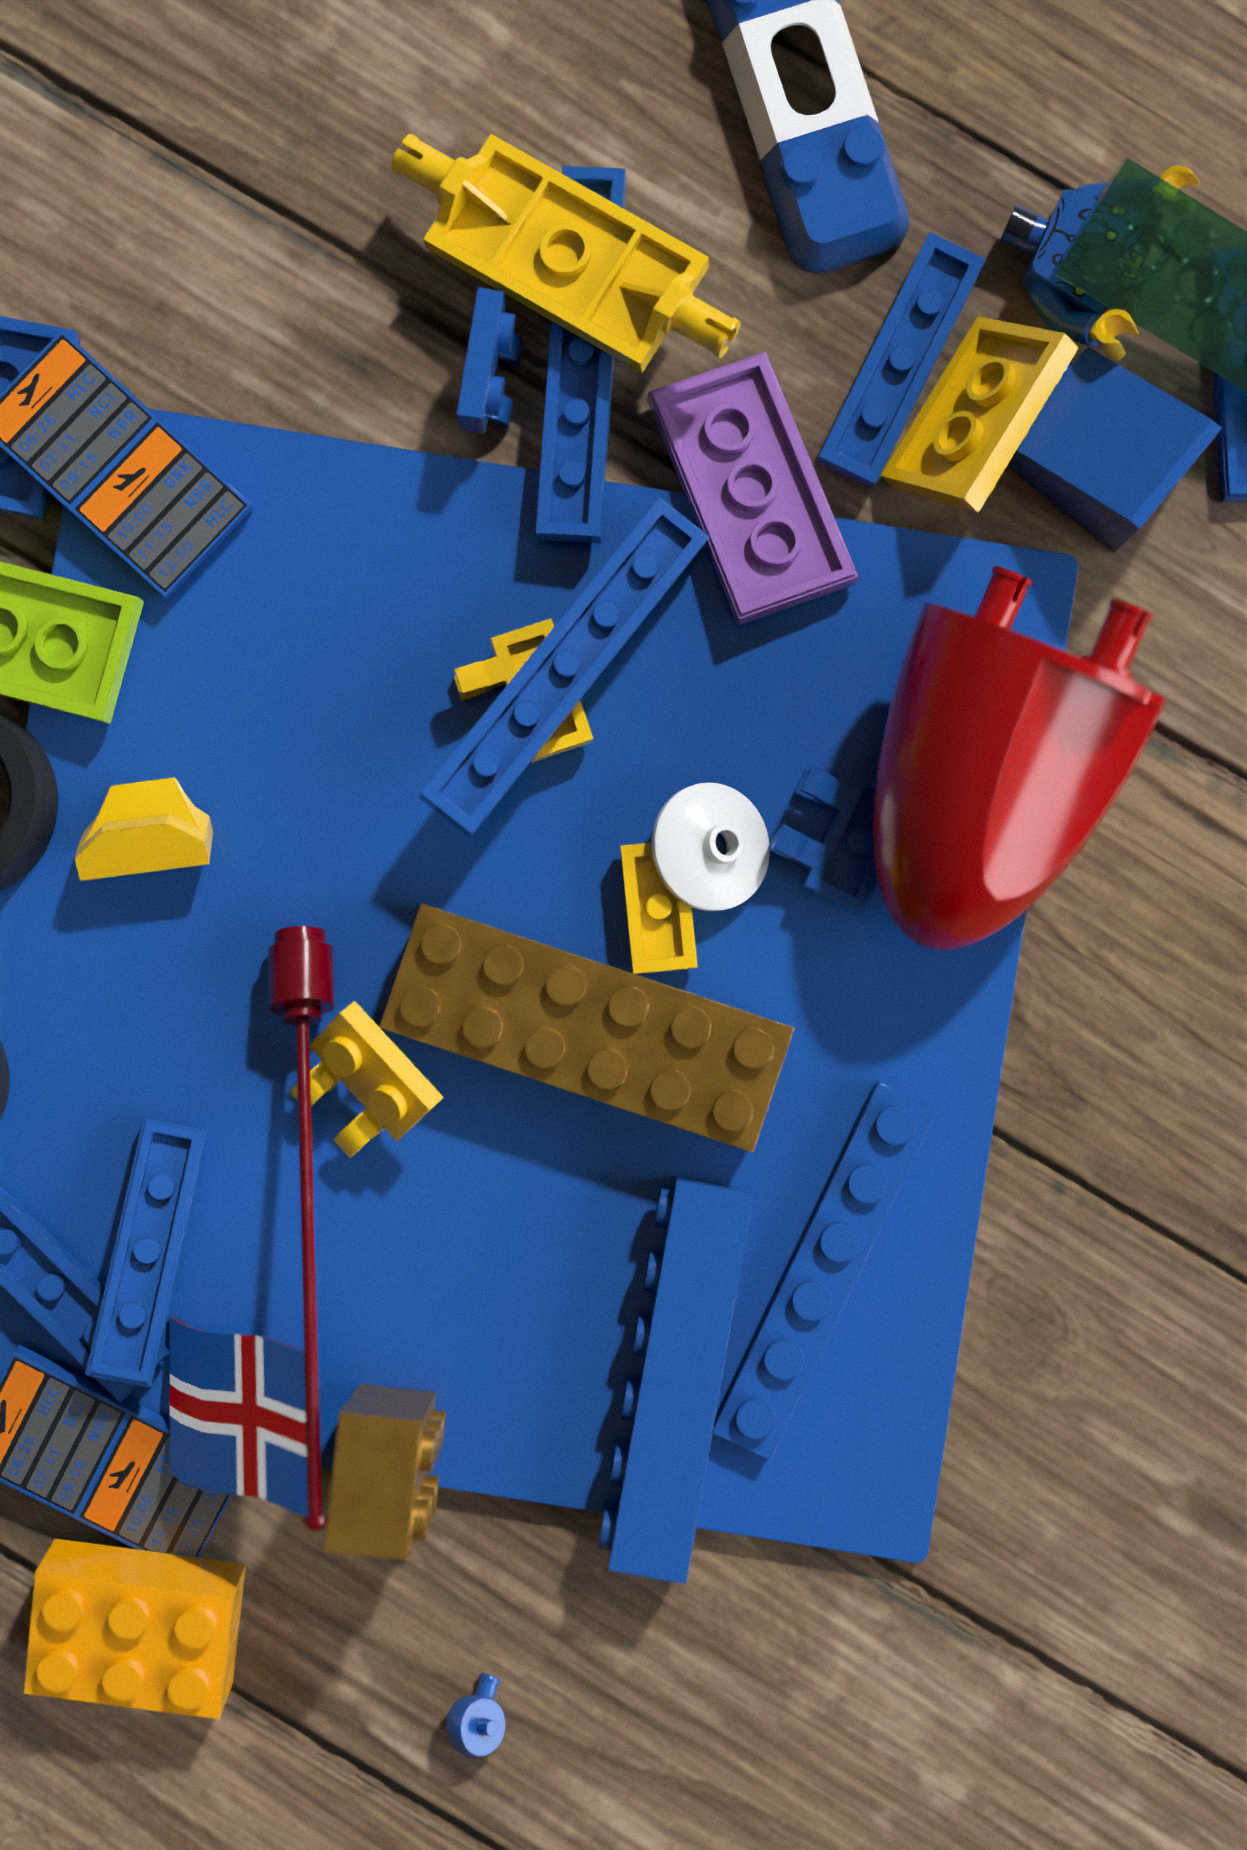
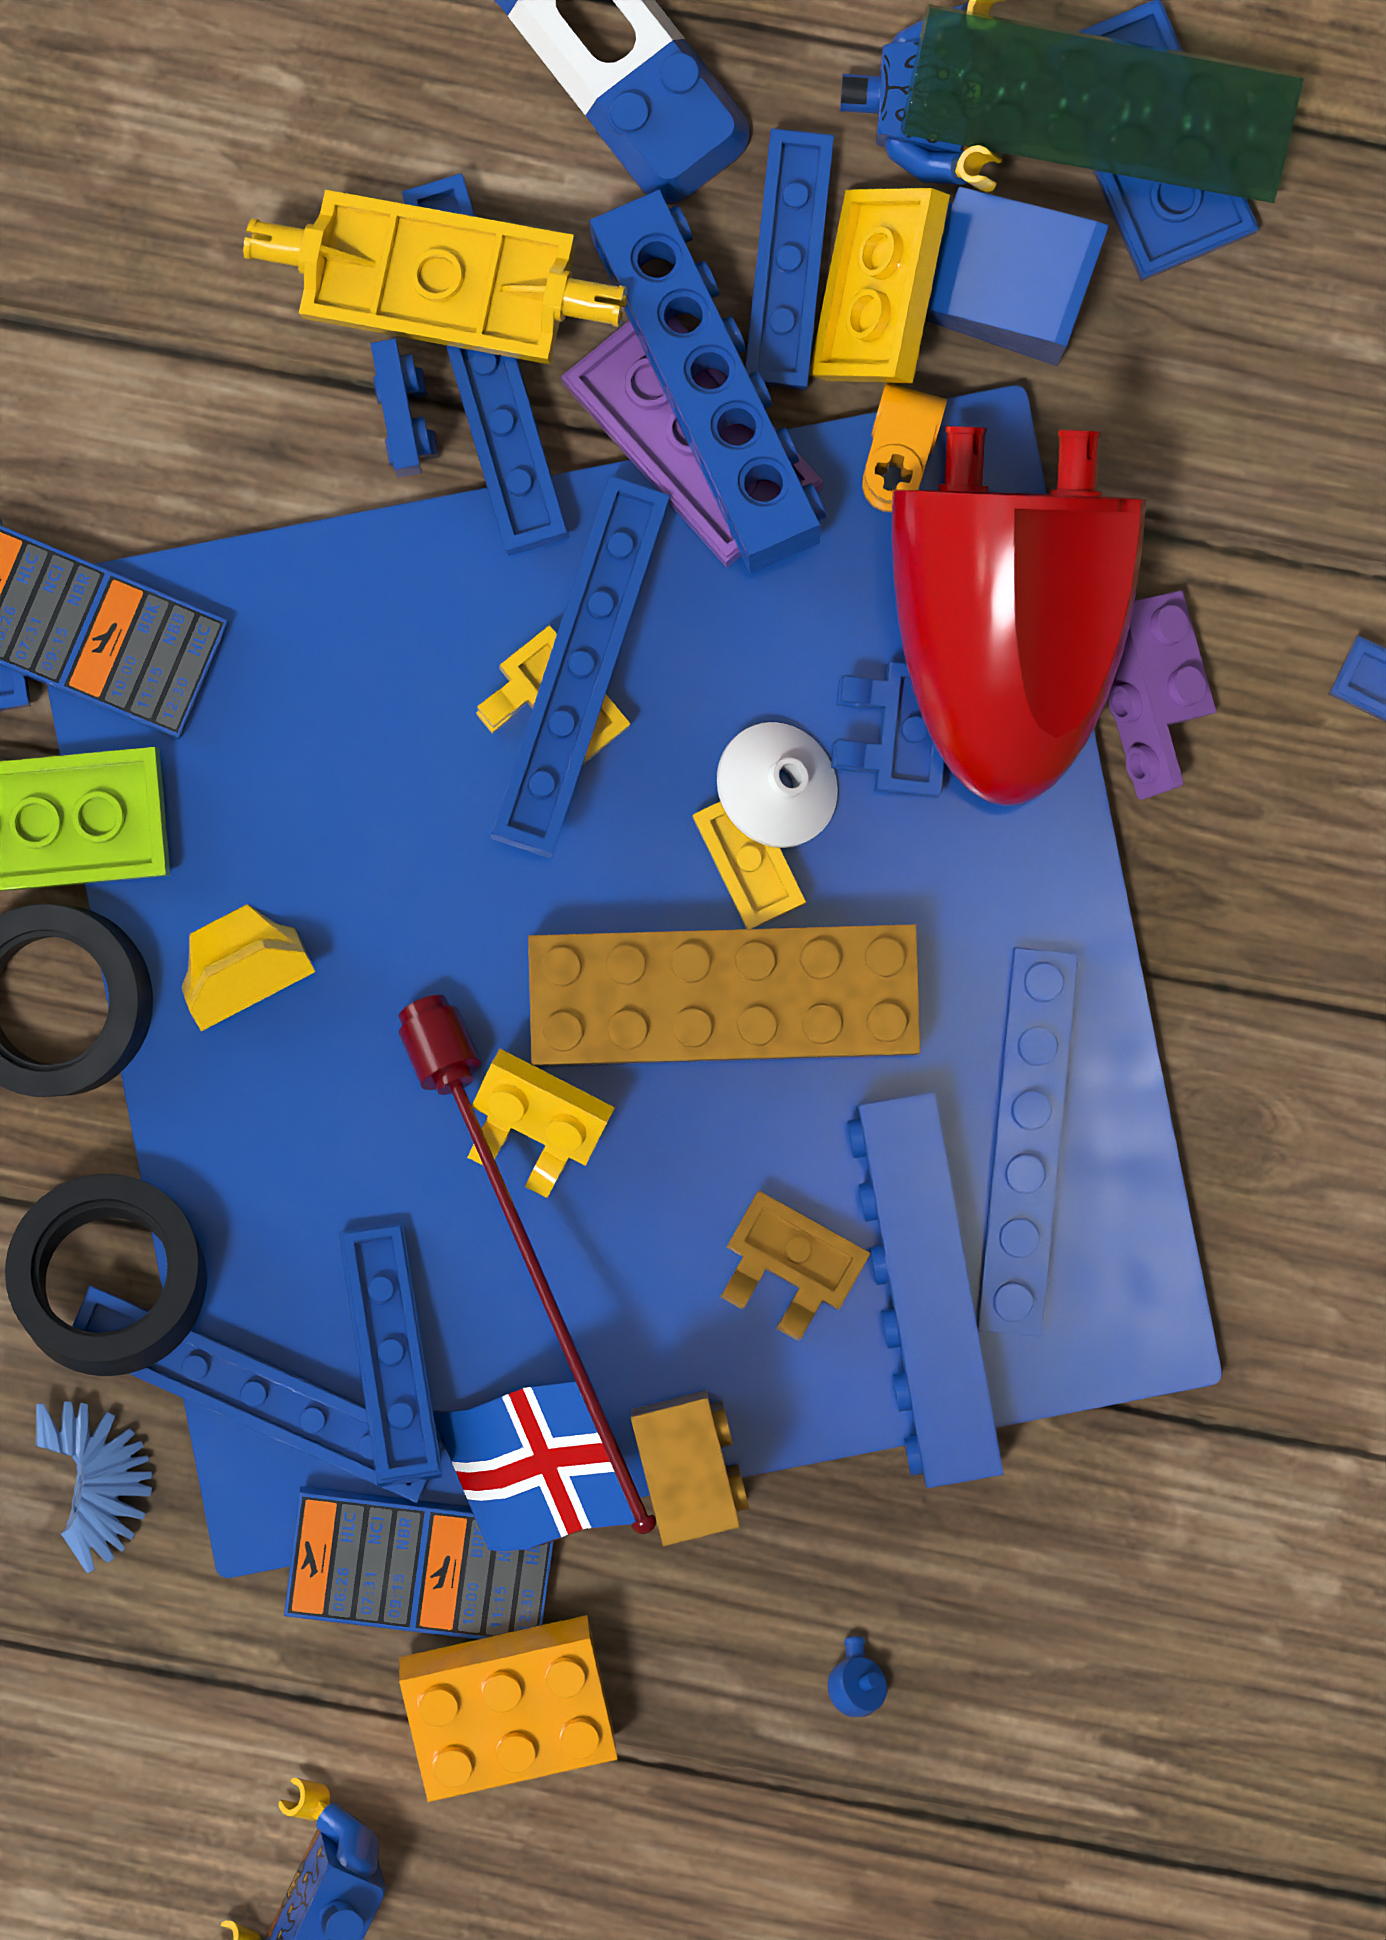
camera: 20 degrees left, 0 degrees up
none -> blue brick [589,190,826,574]
none -> pearl gold plate [720,1190,871,1341]
none -> light orange piece [862,383,947,513]
none -> medium lavender bracket [1108,590,1217,800]

